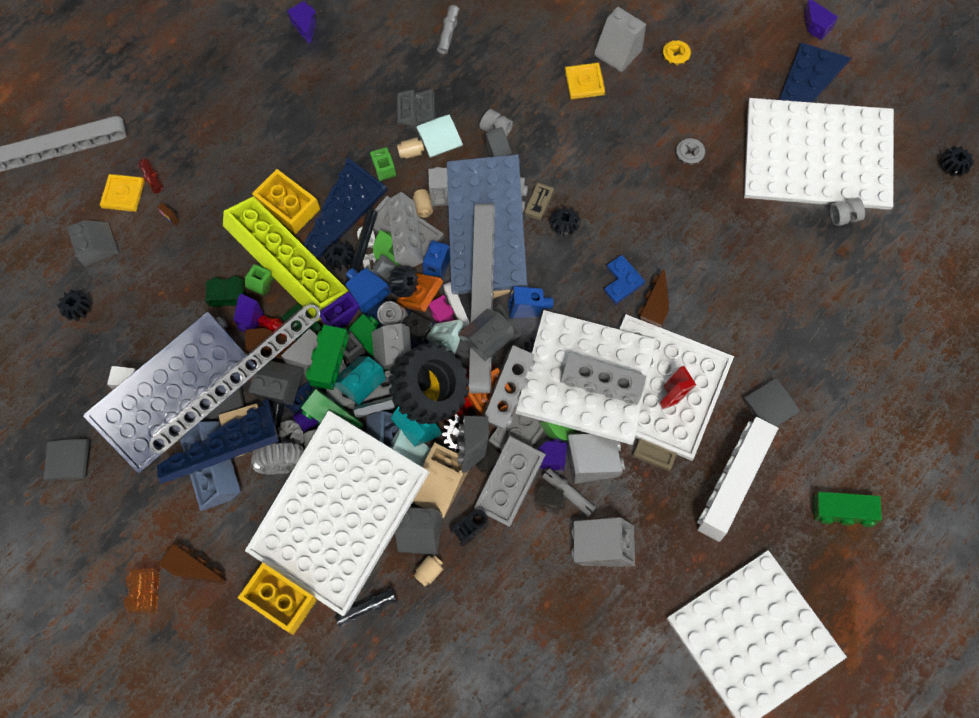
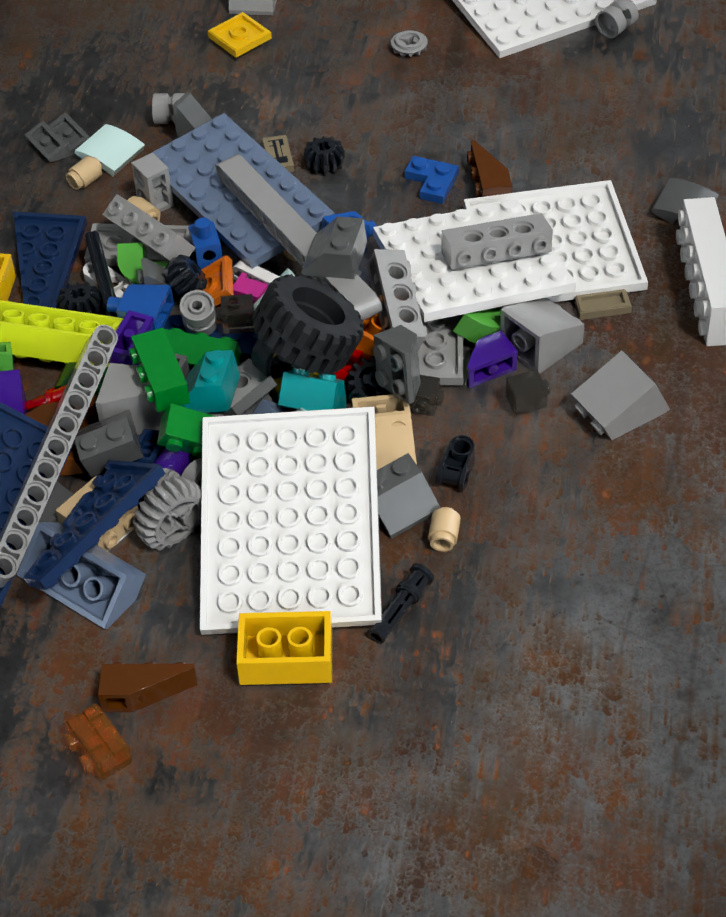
camera: 35 degrees left, 20 degrees down
bright green brick [370,147,396,181] -> none
light grey slope [372,324,411,369] -> none
light grey pin [437,5,459,54] -> none
light grey plate [474,436,546,527] -> none
light grey pin [542,468,596,517] -> none
red panel [660,366,696,410] -> none

